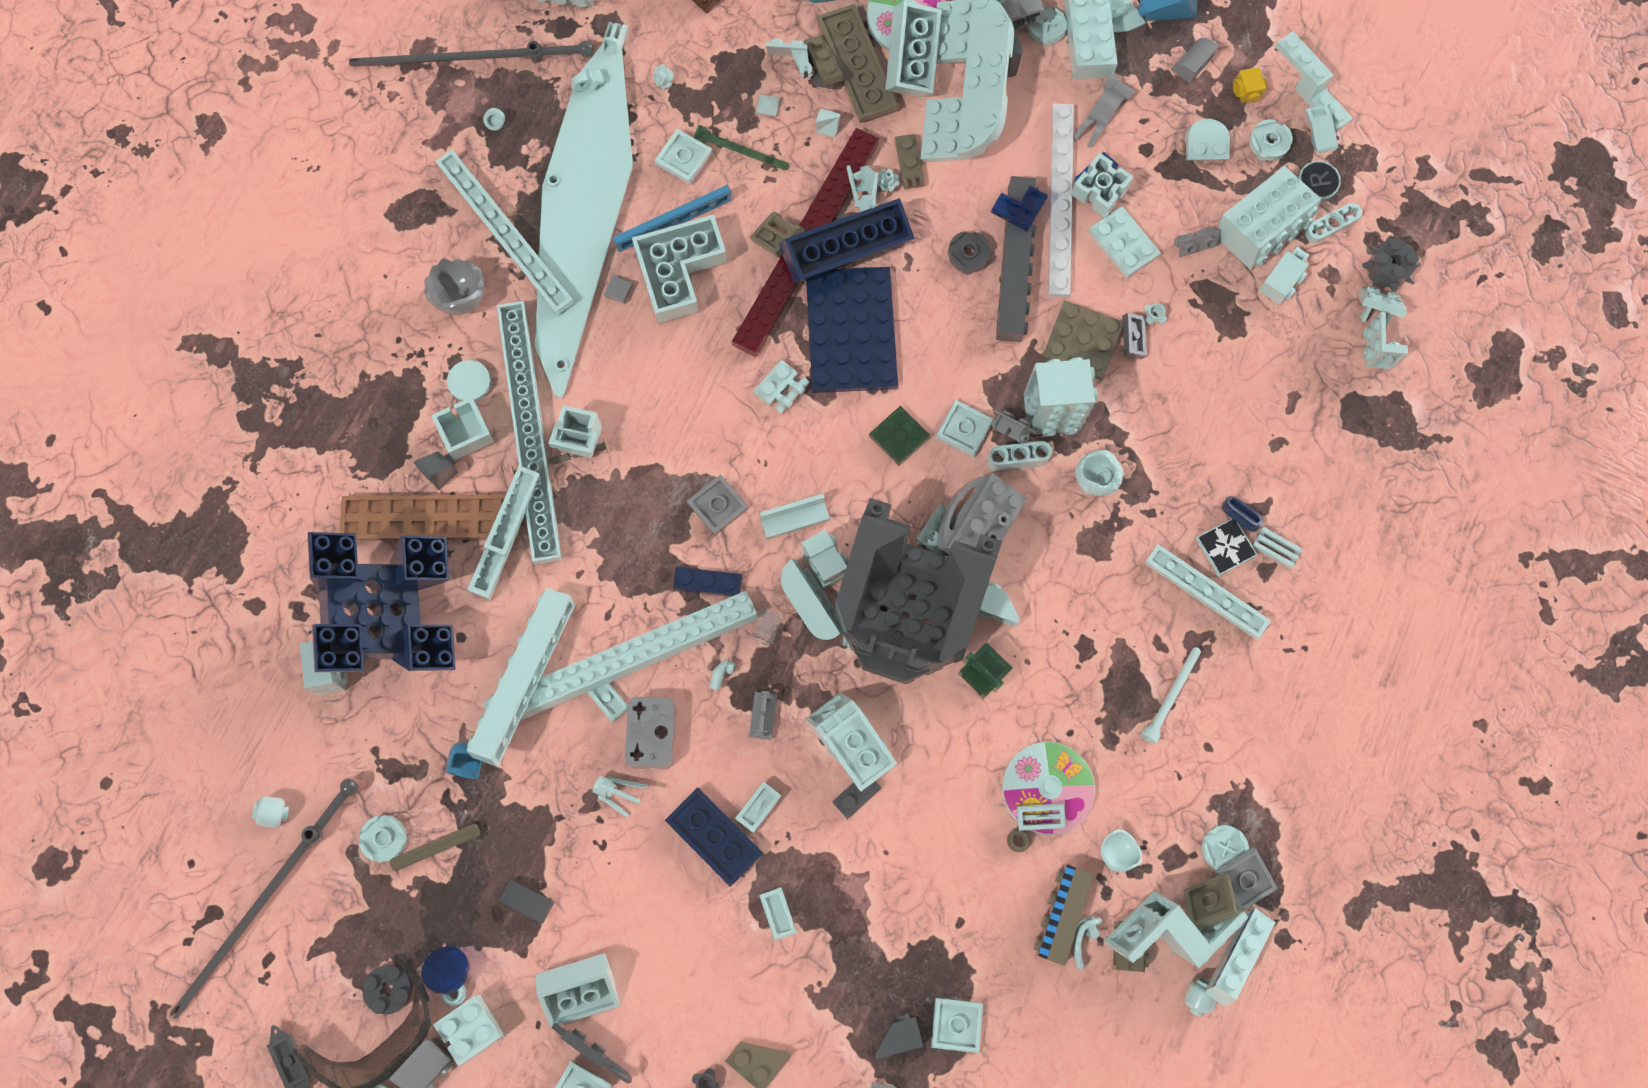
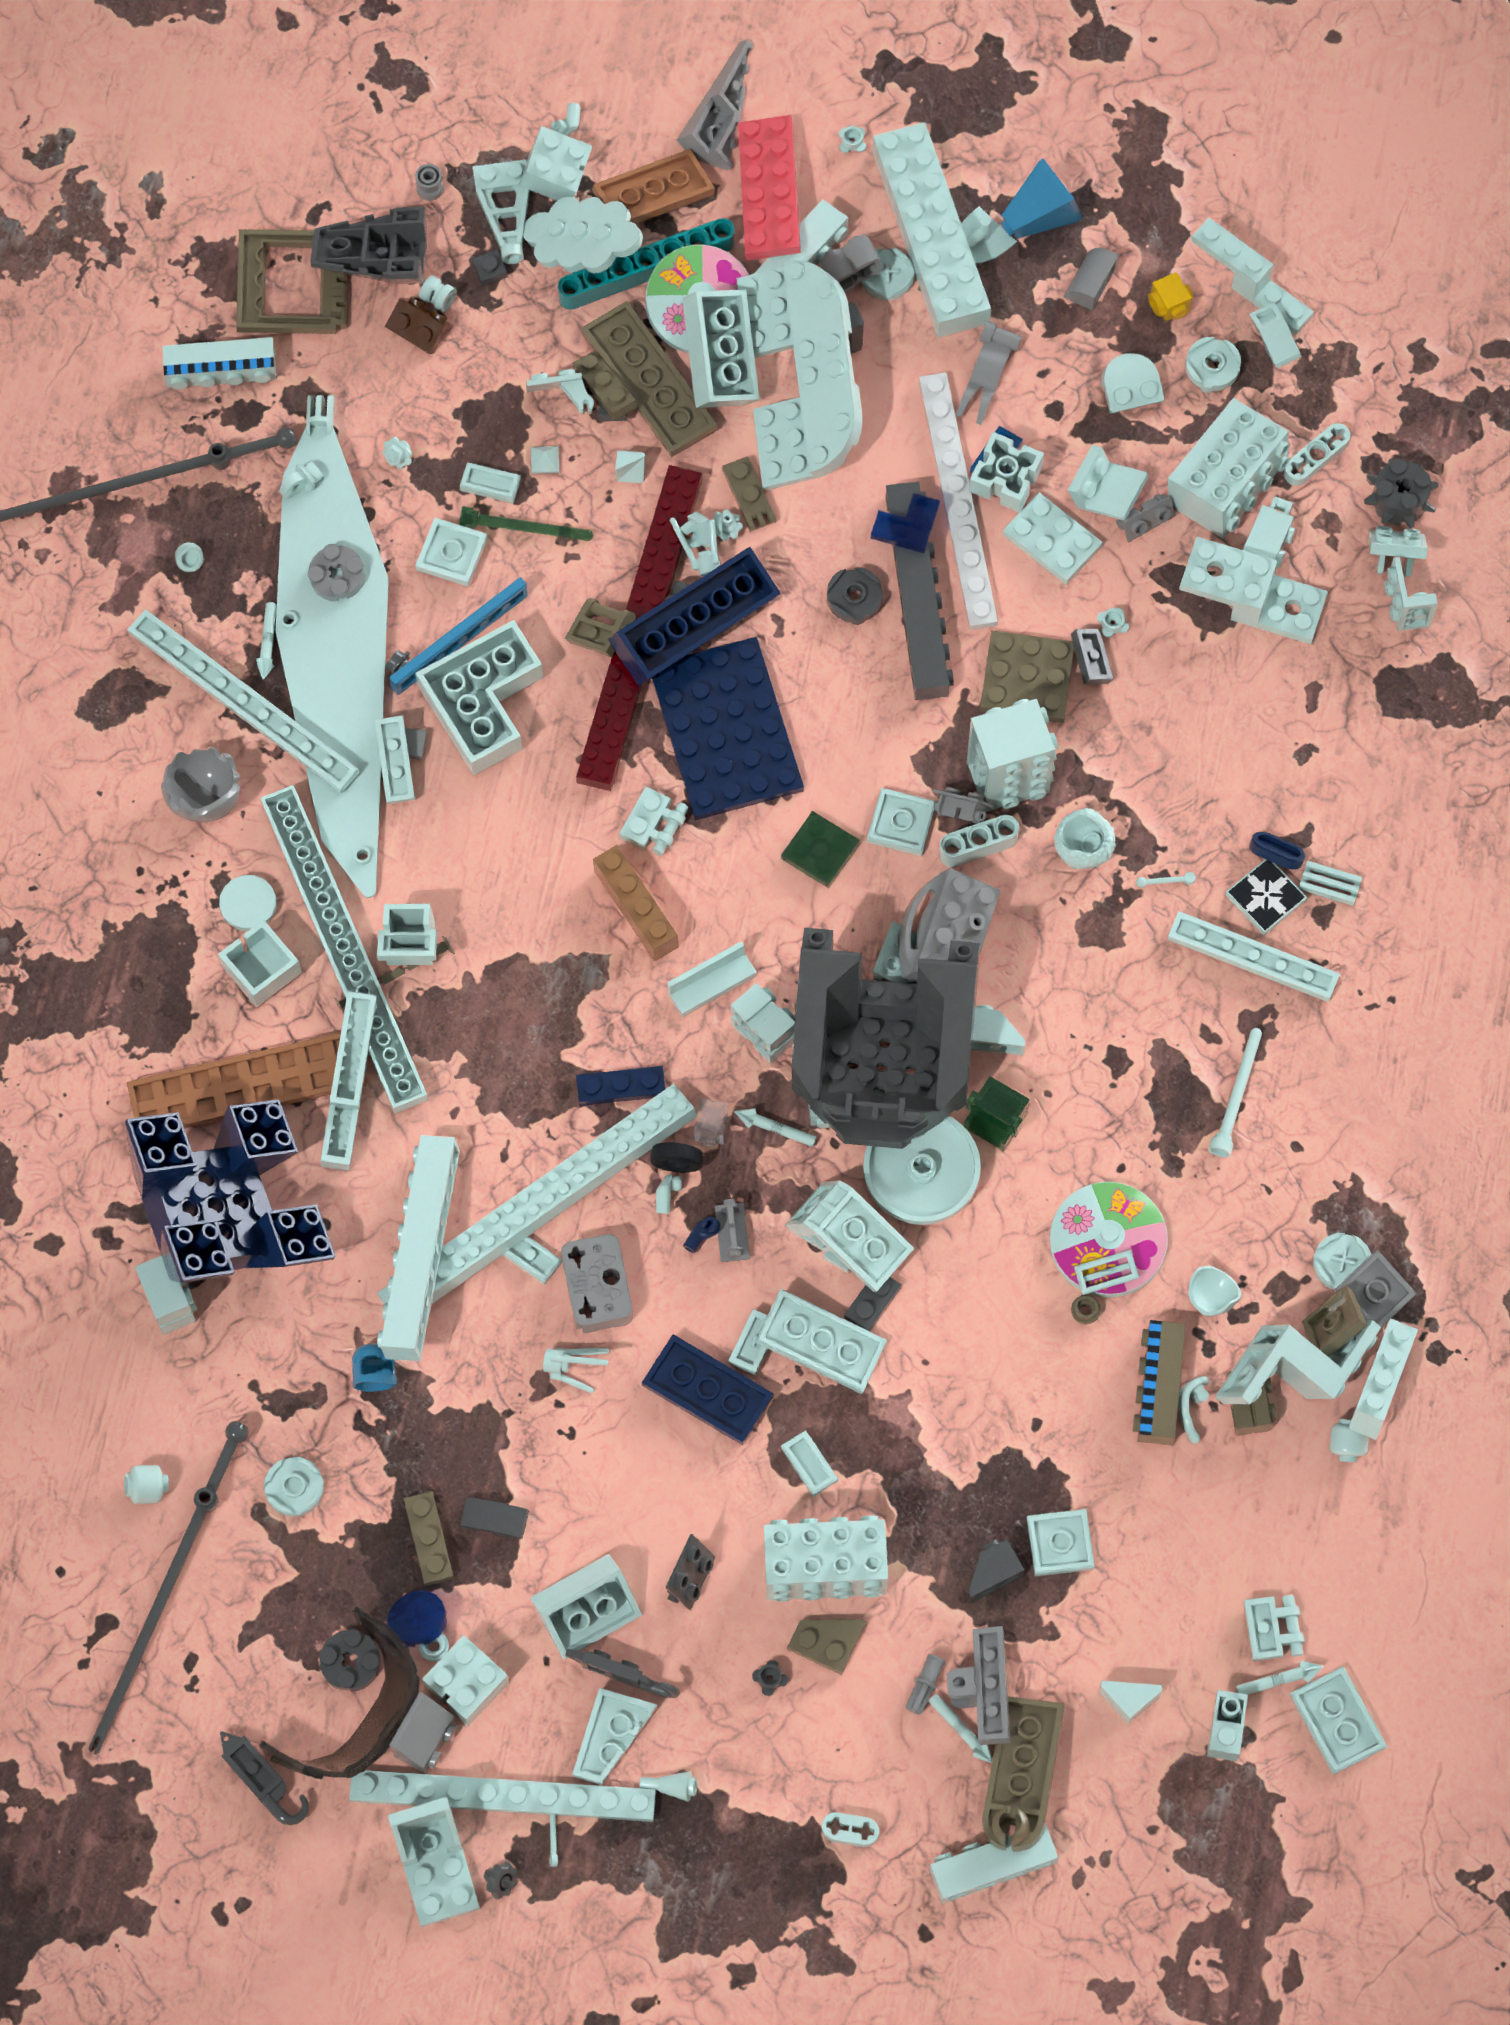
camera: 10 degrees left, 5 degrees down
dark tan axle [390,824,480,871] -> none
dark grey slope [414,451,458,490] -> none
light grey tile [686,474,749,536] -> none
light aqua brick [781,559,843,640] -> none
black tile [1298,161,1341,202] -> none
none -> light aqua piece [256,602,277,679]
none -> light grey plate [308,544,365,601]
none -> light aqua plate [375,715,415,805]
none -> dark grey plate [385,650,410,676]
none -> dark tan plate [404,1491,454,1586]
none -> light aqua tile [459,462,521,504]
none -> medium nougat brick [593,845,679,962]
none -> black tyre [650,1142,703,1173]
none -> dark grey hinge [665,1533,715,1610]
none -> dark blue arm [683,1216,720,1253]
none -> light aqua piece [734,1108,817,1147]
none -> light aqua tile [755,1289,887,1394]
none -> light aqua brick [764,1516,888,1602]
none -> light aqua dish [863,1115,981,1225]
none -> light aqua bracket [1068,445,1148,520]
none -> light aqua hinge [1136,872,1196,888]
none -> light aqua bracket [1179,536,1328,644]

